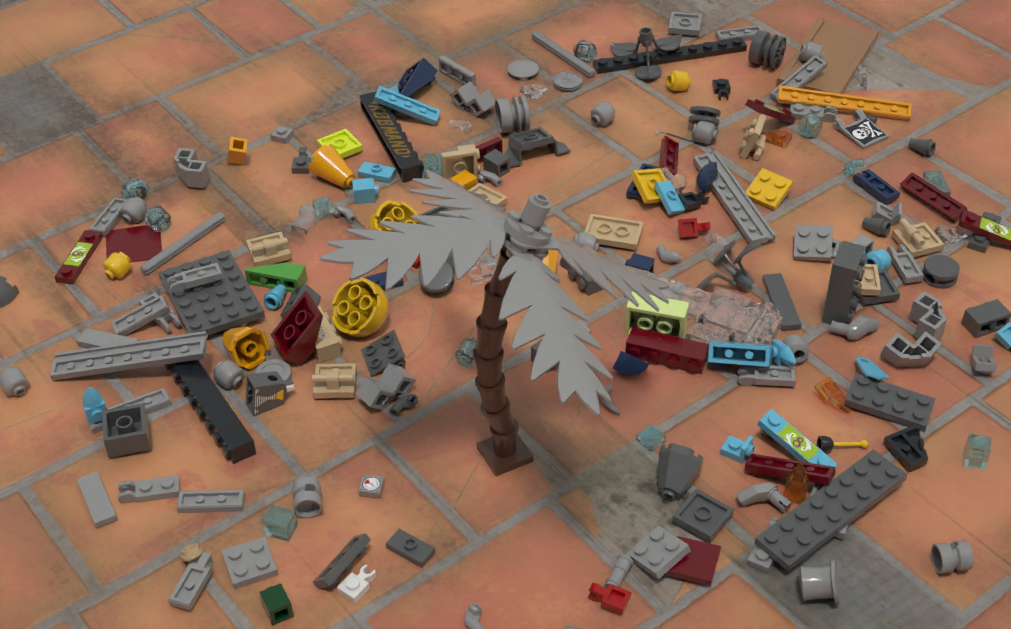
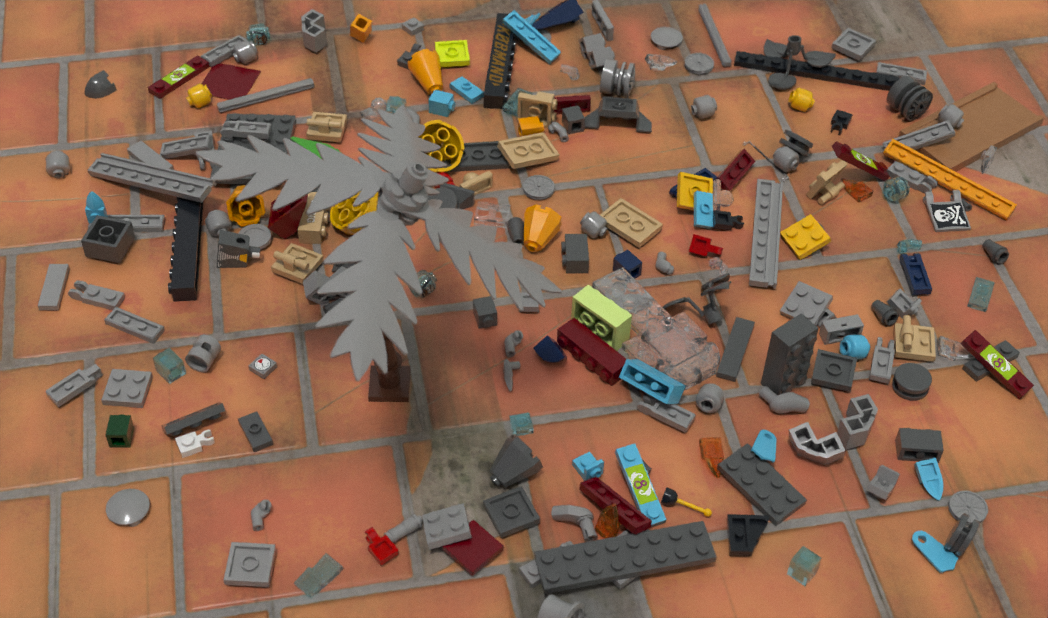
camera: 25 degrees right, 5 degrees up
clear light blue head [144,206,171,232] -> none
tan plate [181,543,204,563] -> none
clear light blue head [573,40,597,63] -> none
dark blue brick [696,162,718,193] -> none
medium azure plate [771,339,796,367] -> none
tan plate [859,264,881,296] -> none
dark red plate [900,172,967,223] -> none

